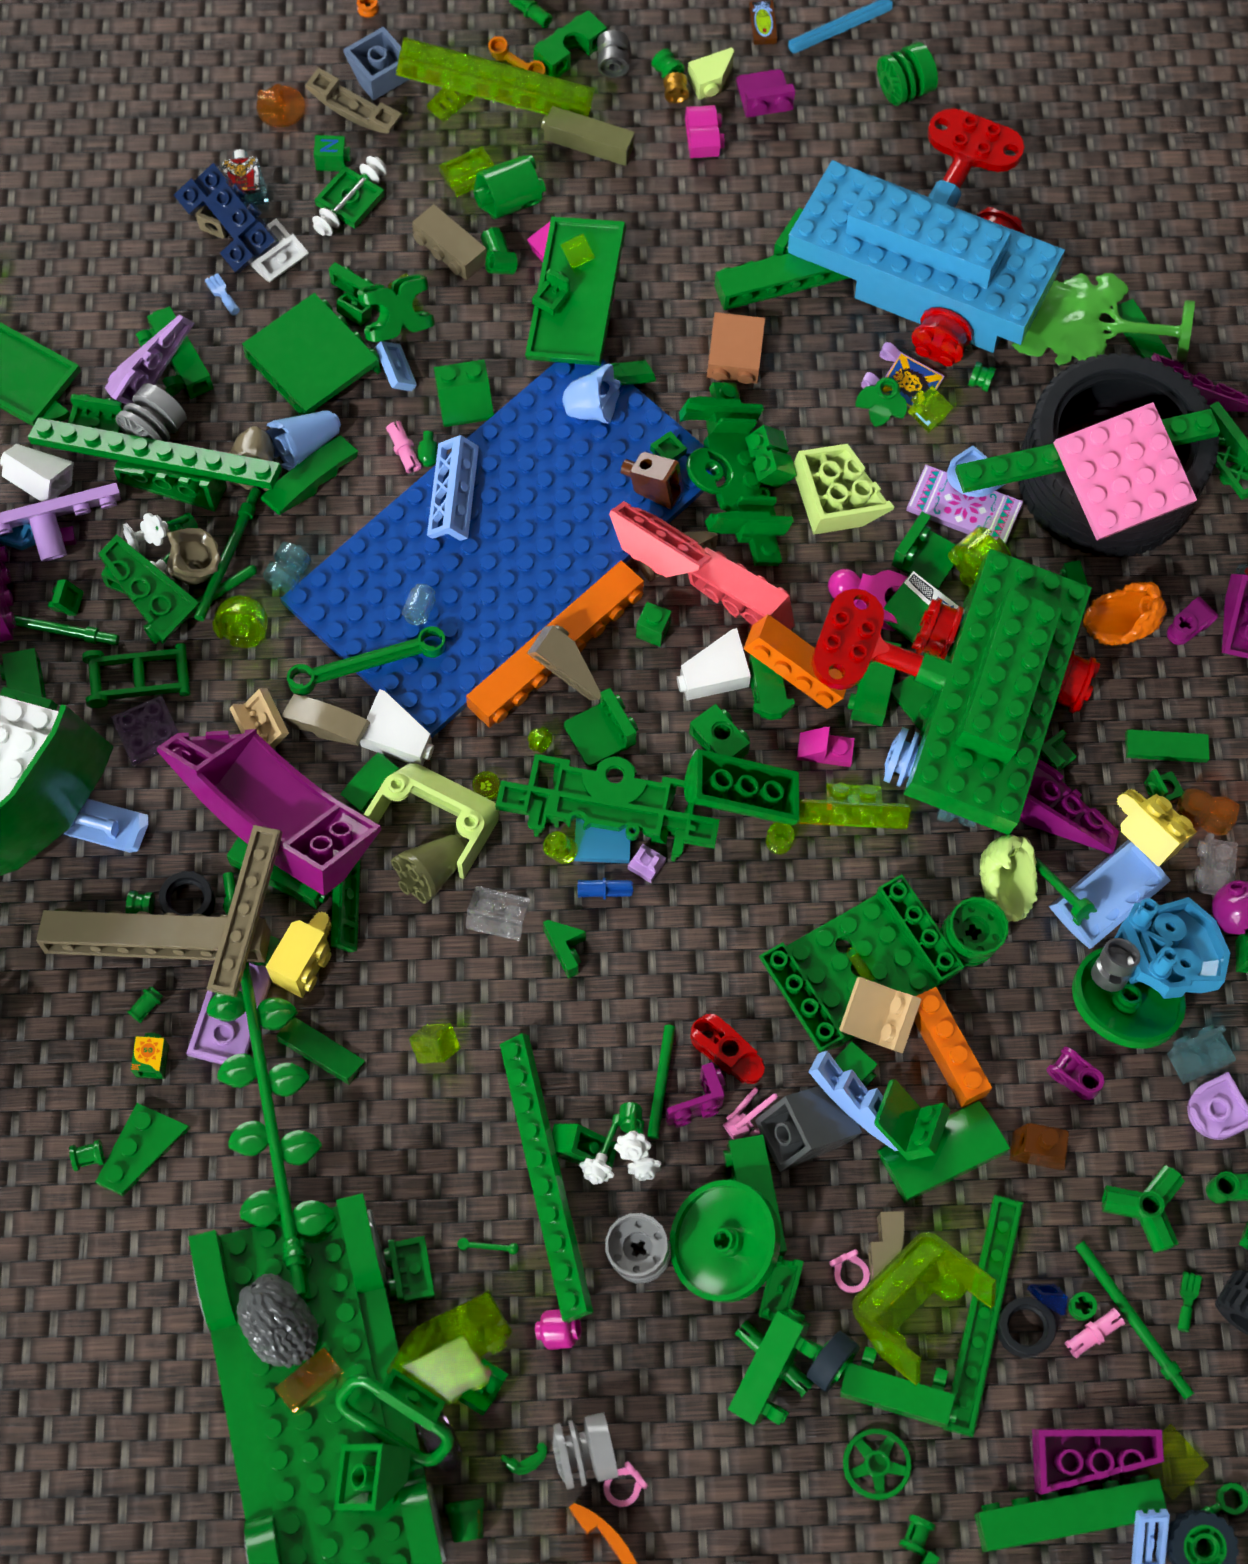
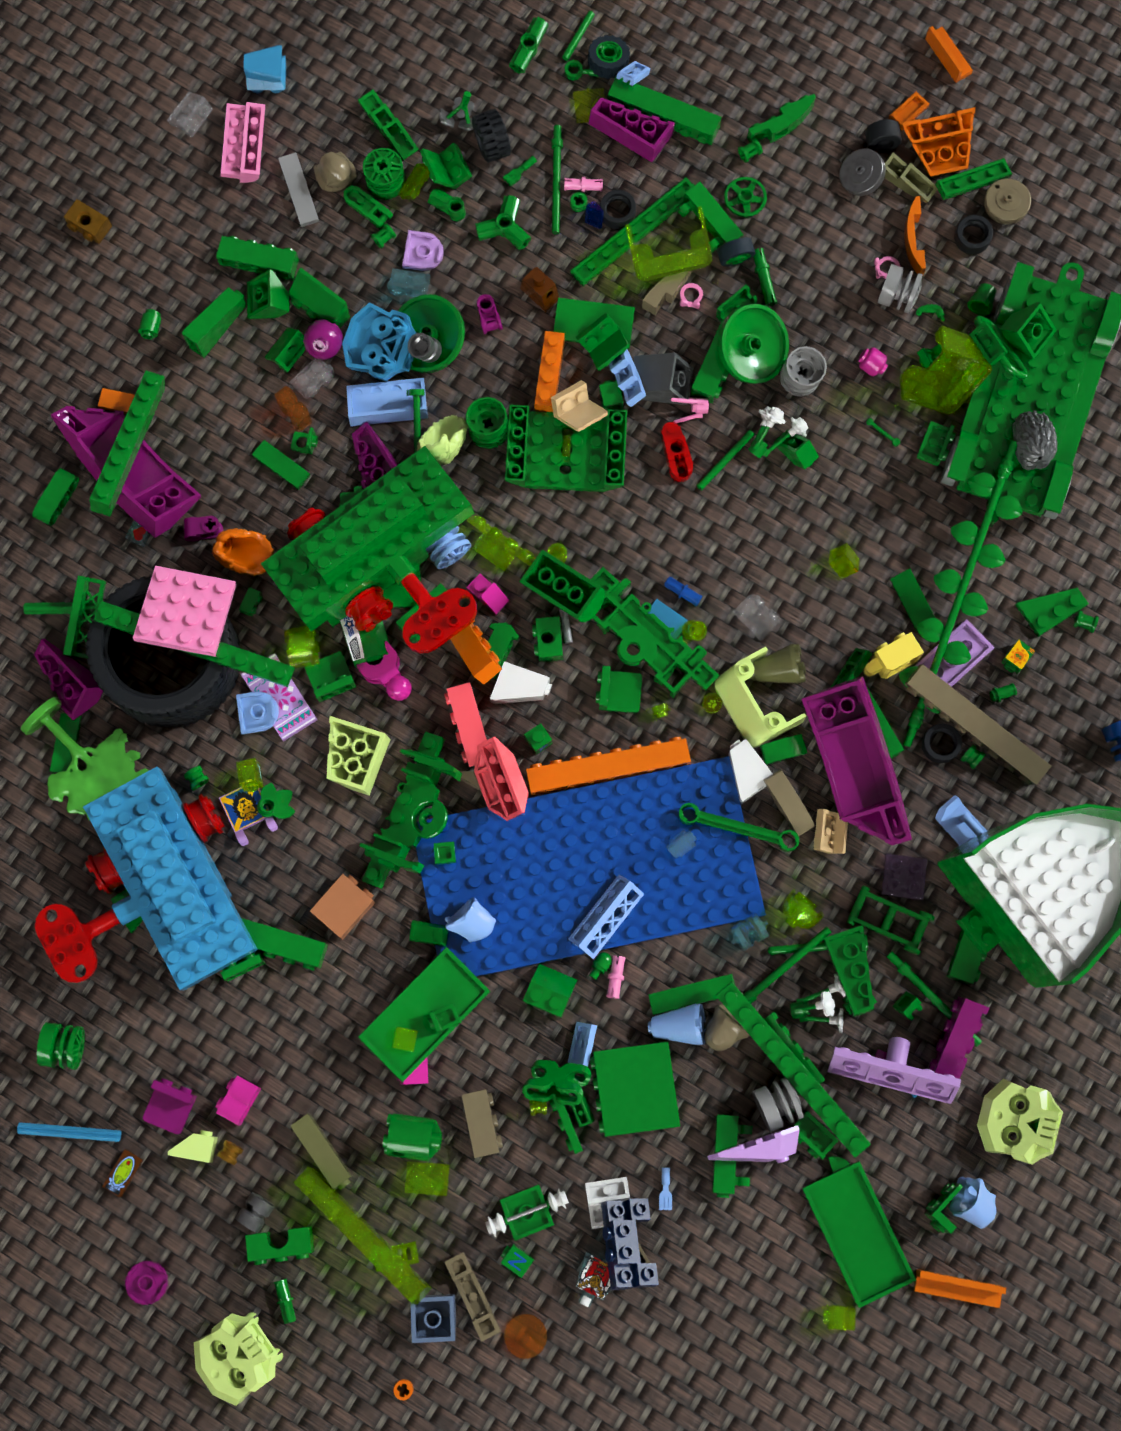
camera: 140 degrees left, 10 degrees up
white slope [0,444,74,502] -> none
dark tan piece [166,528,221,586] -> none
dark tan tile [207,825,283,997] -> none
clear orange slope [274,1347,343,1413] -> none
green piece [481,227,517,275] -> none
orange bar [488,36,546,83] -> none
green plate [500,1033,593,1323] -> none
dark tan slope [527,625,600,700] -> none
green slope [543,920,586,979] -> none
reddish brown torso [621,452,684,510] -> none
lavender tile [628,844,666,883] -> none
green wheel [651,48,685,79] -> none
magenta bracket [666,1062,725,1128] -> none
green brick [728,1308,822,1425] -> none
green piece [745,425,797,488] -> none
light yellow hinge [1116,789,1197,867] -> none

